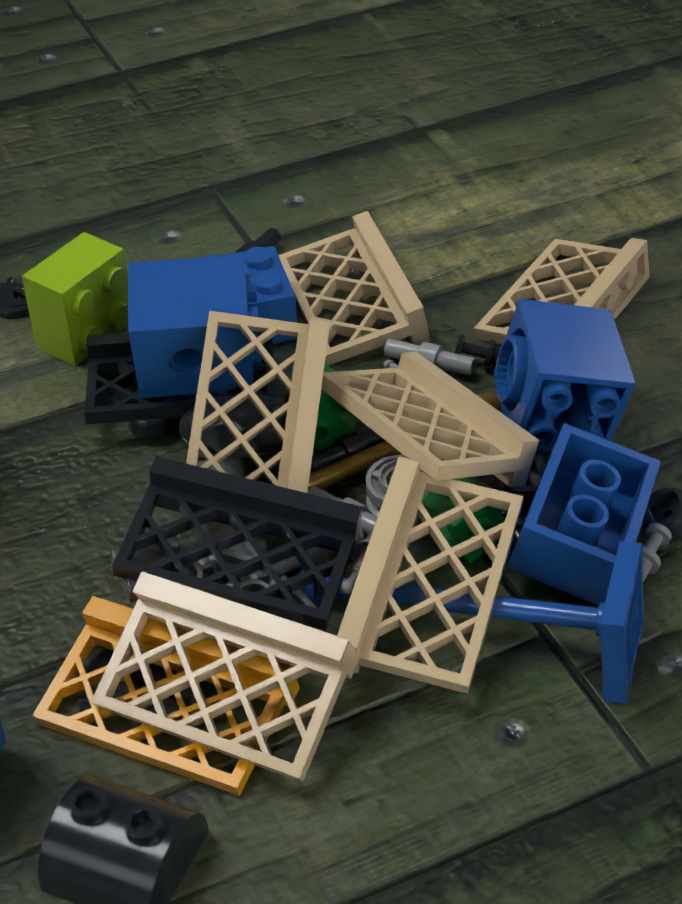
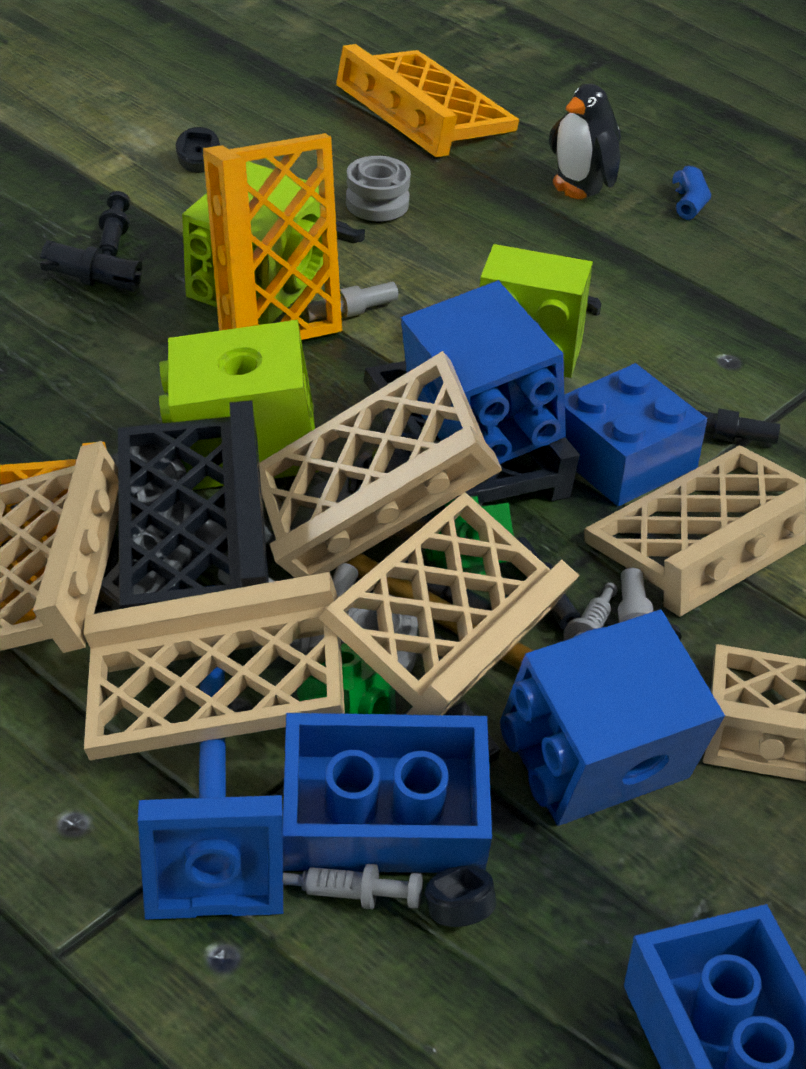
camera: 65 degrees right, 0 degrees up
none -> lime brick [159,320,319,490]

